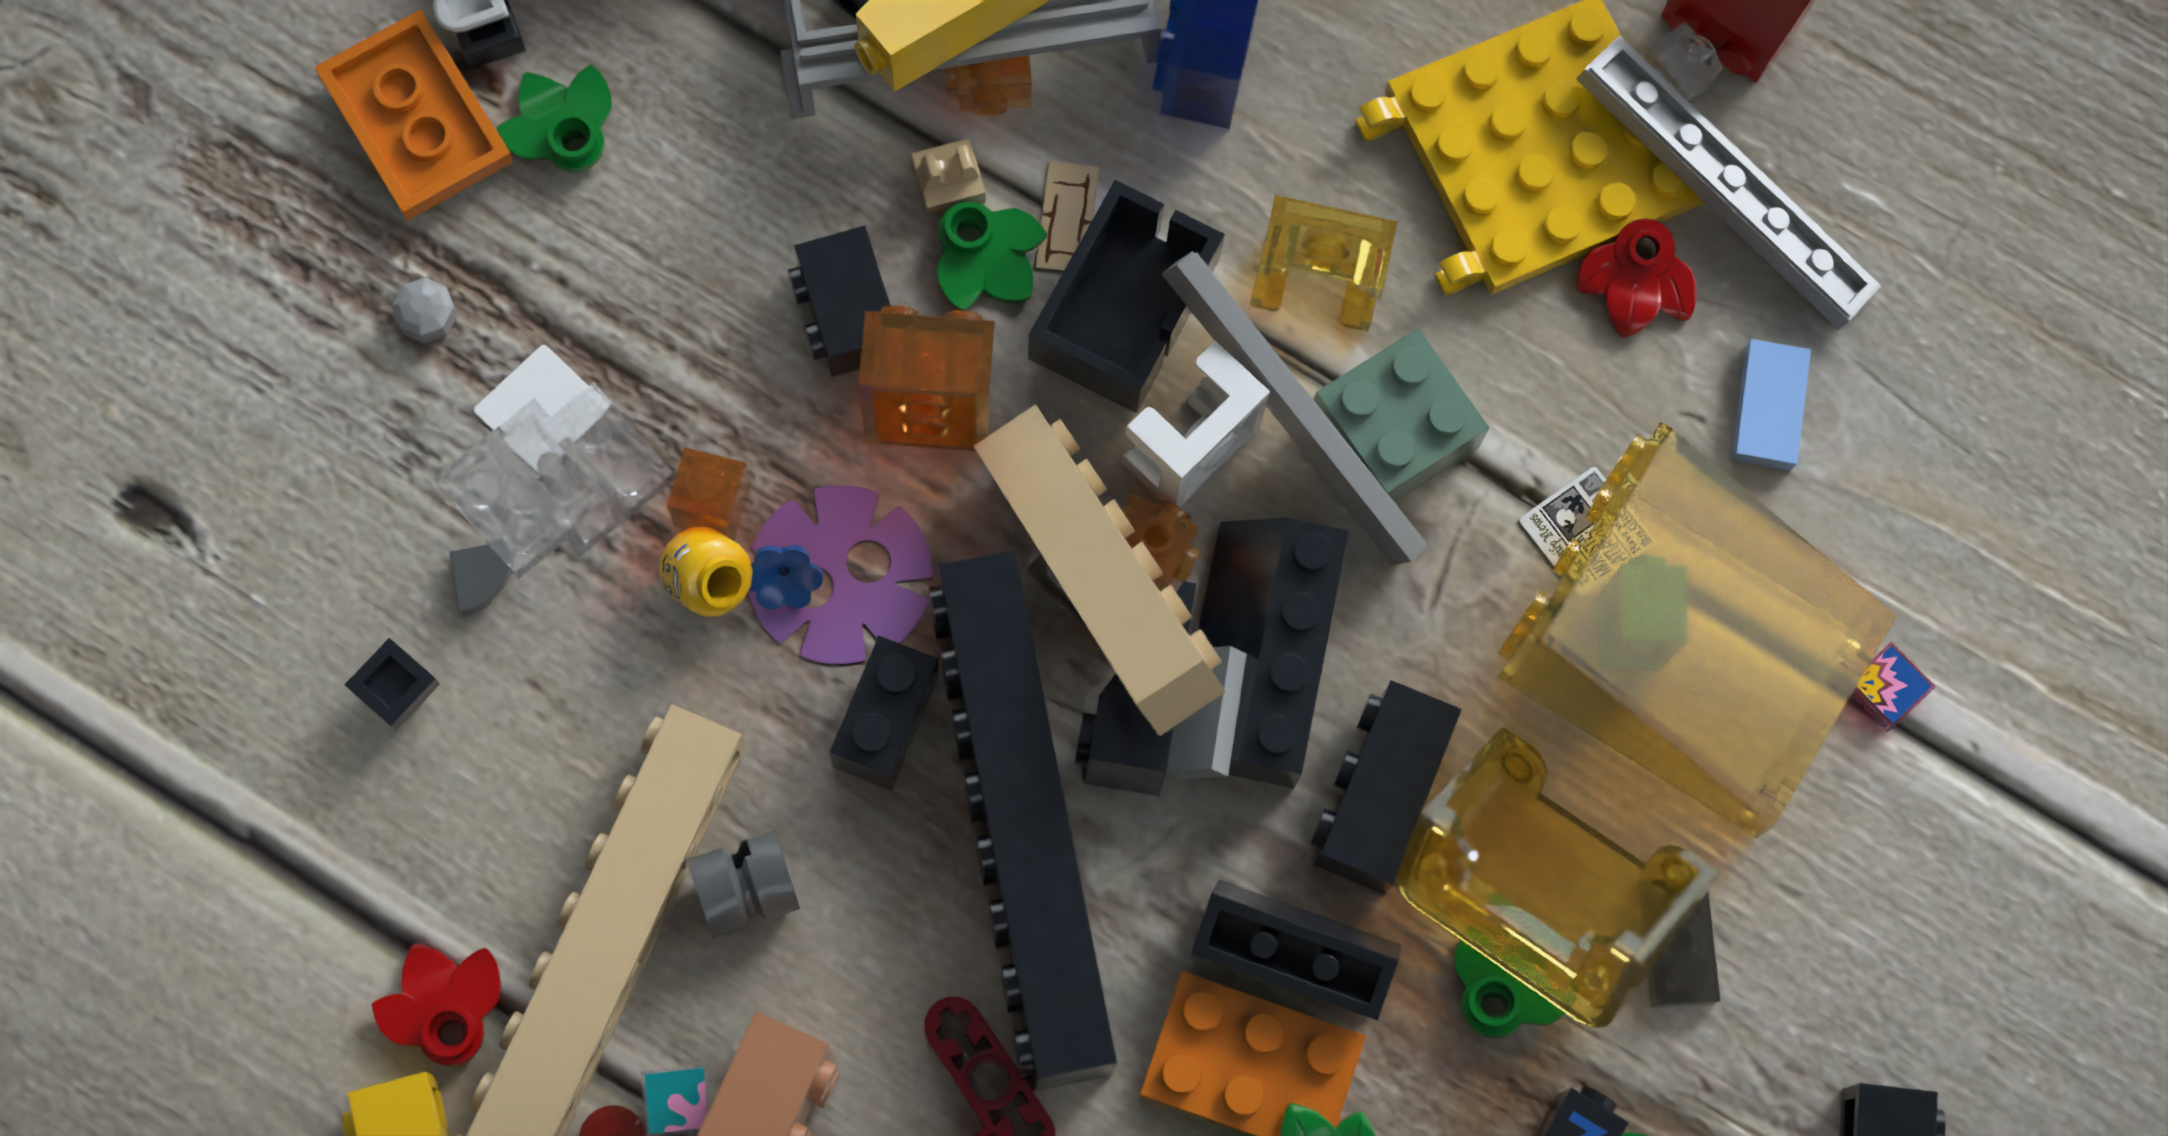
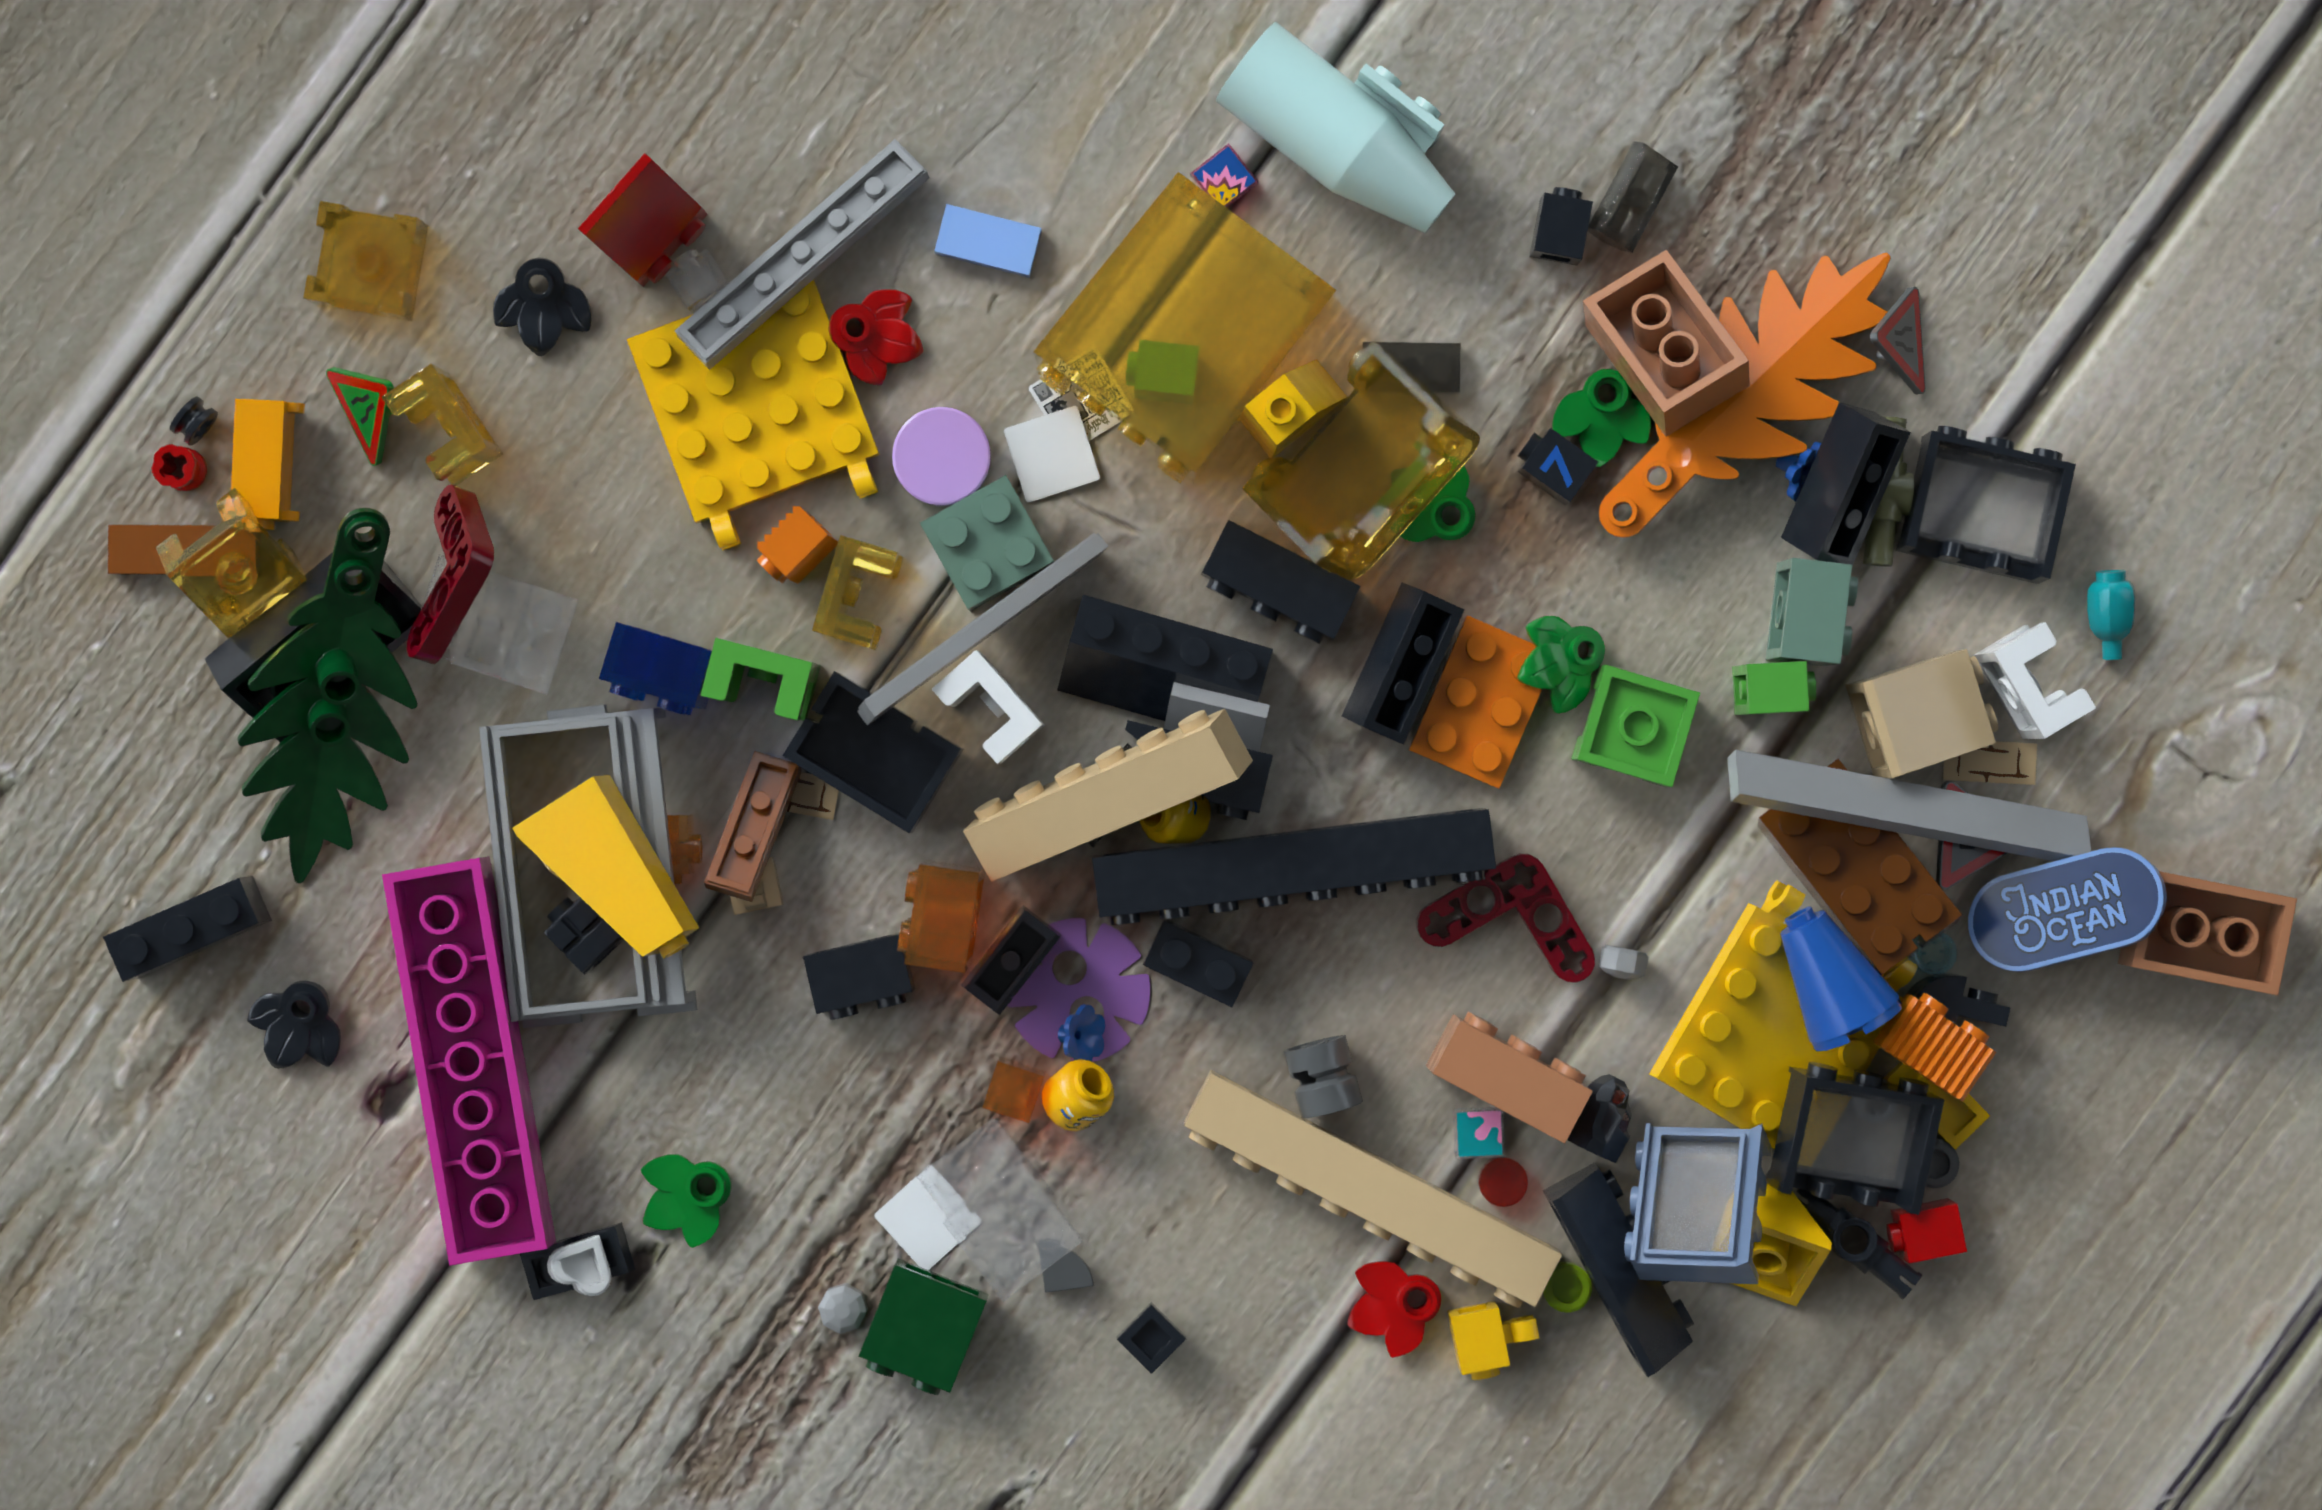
camera: 75 degrees left, 15 degrees up
orange plate [314,9,514,221] -> none
green plate [936,202,1047,311] -> none
clear orange brick [1122,493,1202,591] -> none
none -> bright green panel [701,638,821,721]
none -> dark orange tile [704,751,802,902]
none -> orange brick [756,506,839,584]
none -> dark green brick [858,1258,989,1395]
none -> lavender tile [892,407,991,507]
none -> black brick [961,905,1062,1015]
none -> white sticker [1004,406,1100,502]
none -> yellow head [1139,795,1211,844]
none -> light aqua piece [1216,22,1455,233]
none -> yellow slope [1241,359,1347,459]

